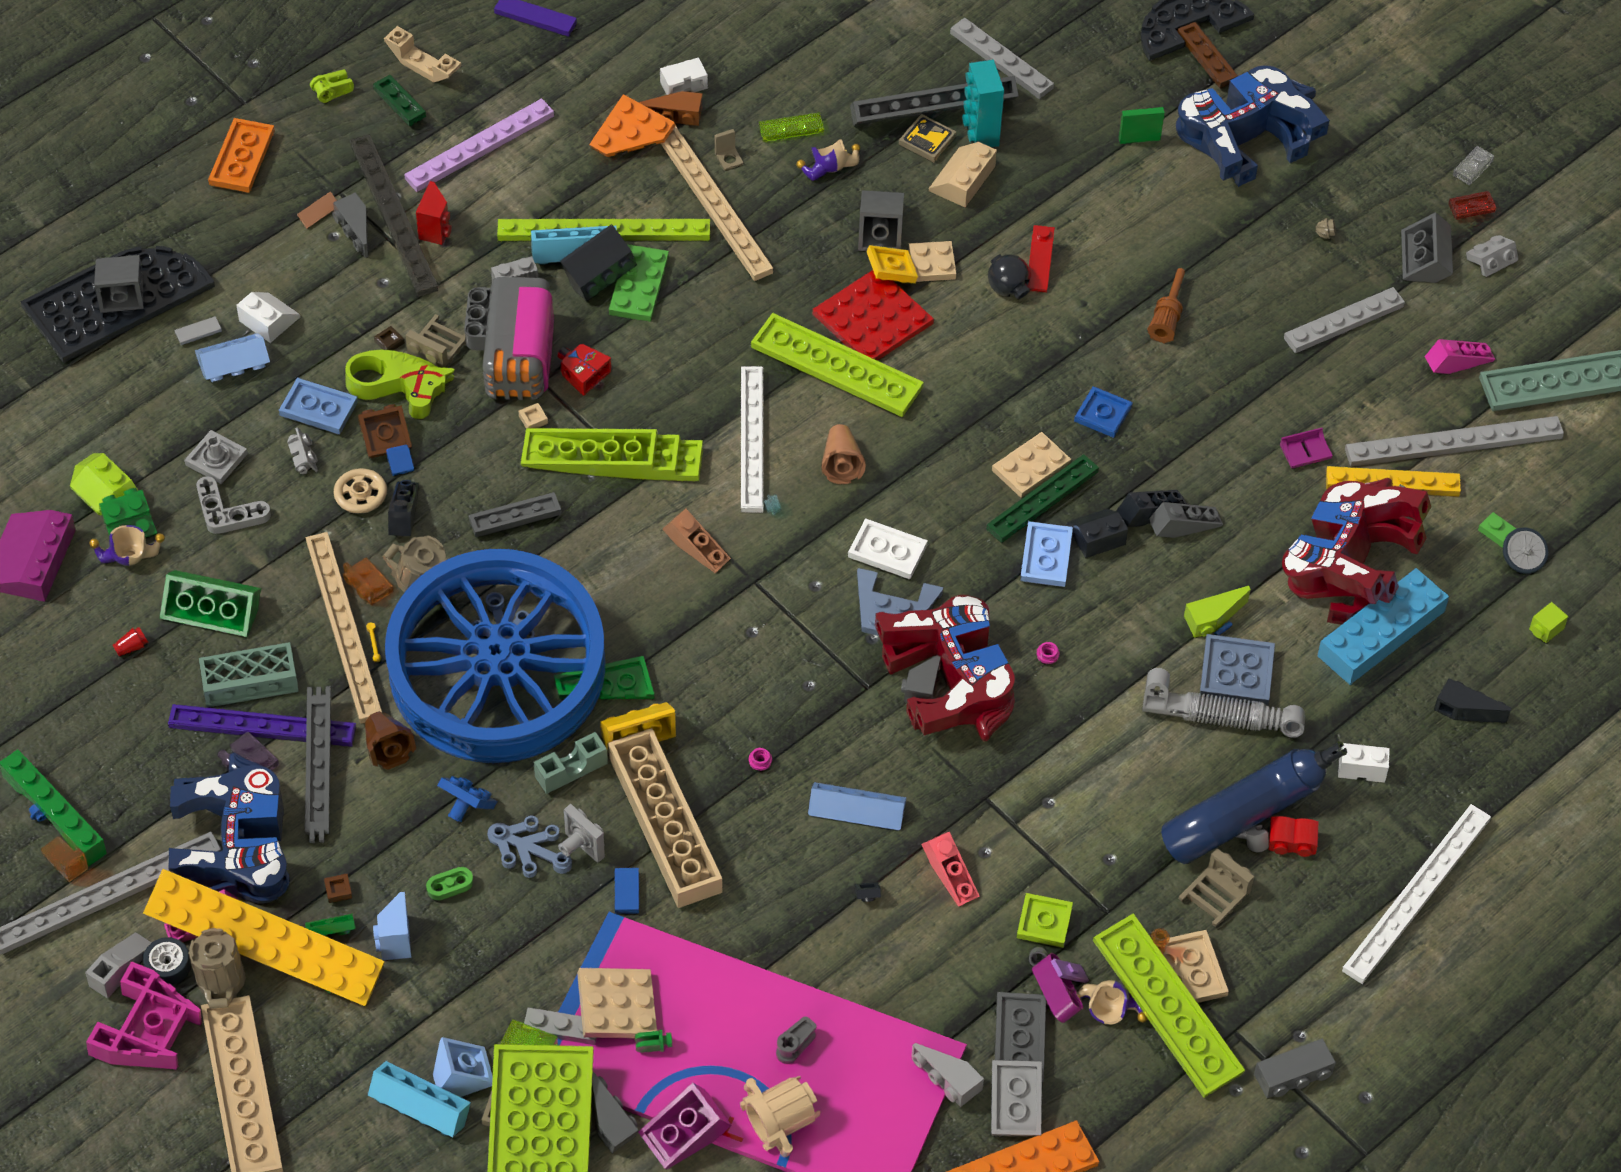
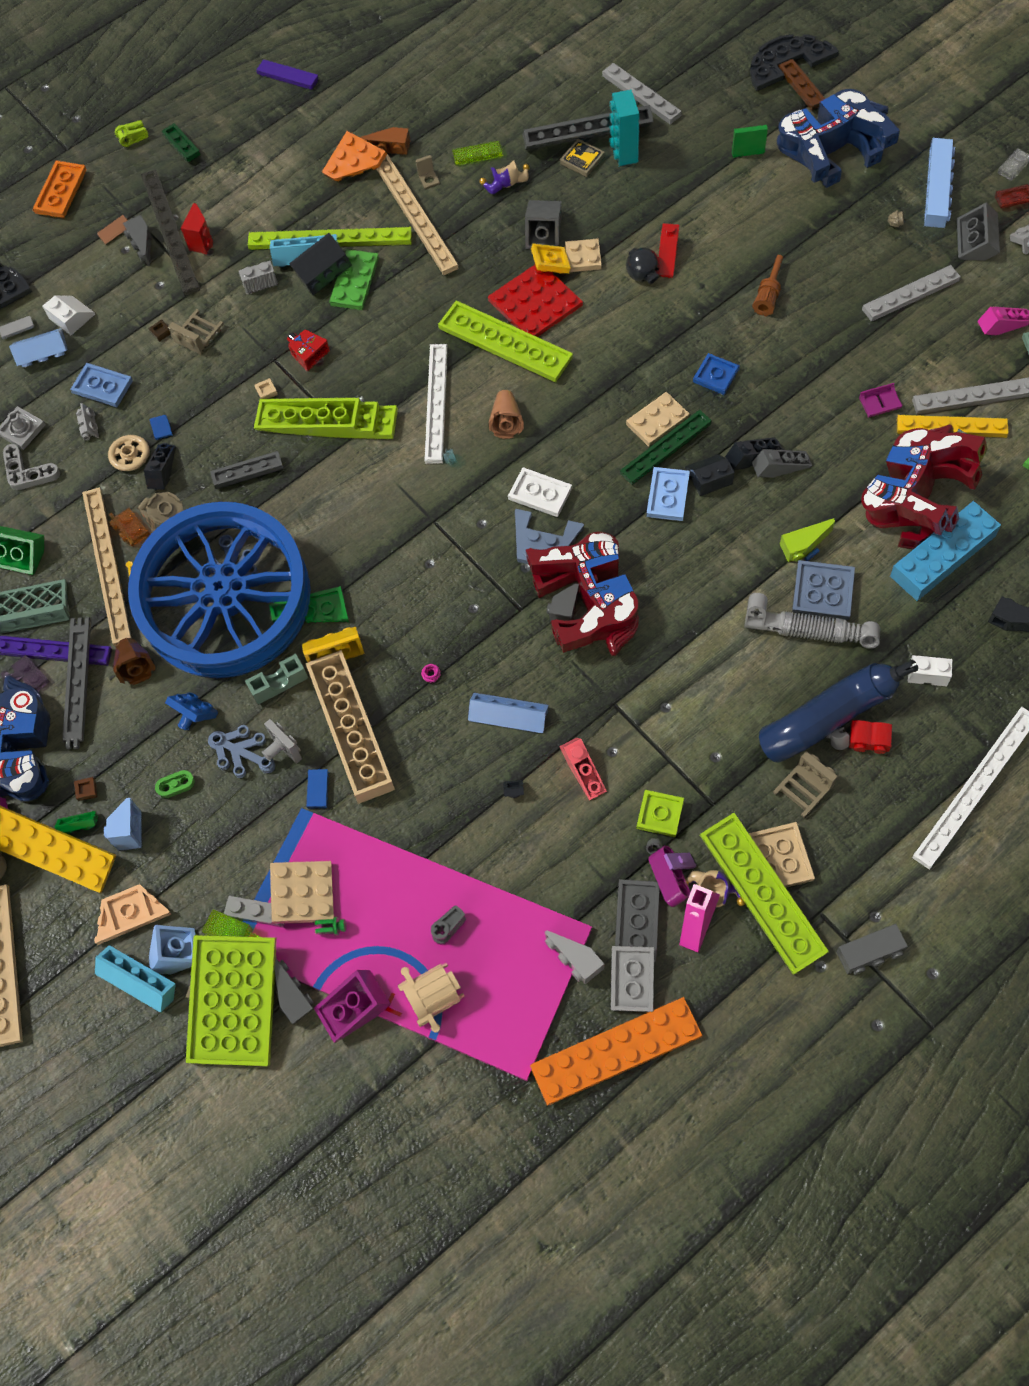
camera: 10 degrees right, 10 degrees up
lime animal [345,350,454,419] -> none
reddish brown plate [358,404,412,459] -> none
tan slope [384,26,462,82] -> none
lavender plate [404,99,554,192] -> none
piece [464,277,554,400] -> none
white brick [660,58,708,95] -> none
nougat slope [662,509,731,573] -> none
tan slope [929,142,997,207] -> none
dark pink plate [1037,642,1060,664] -> none
clear orange pin [1151,928,1170,954] -> none
none -> light nougat wing [94,884,171,945]
none -> dark pink slope [679,884,720,953]
none -> light blue brick [924,138,955,228]

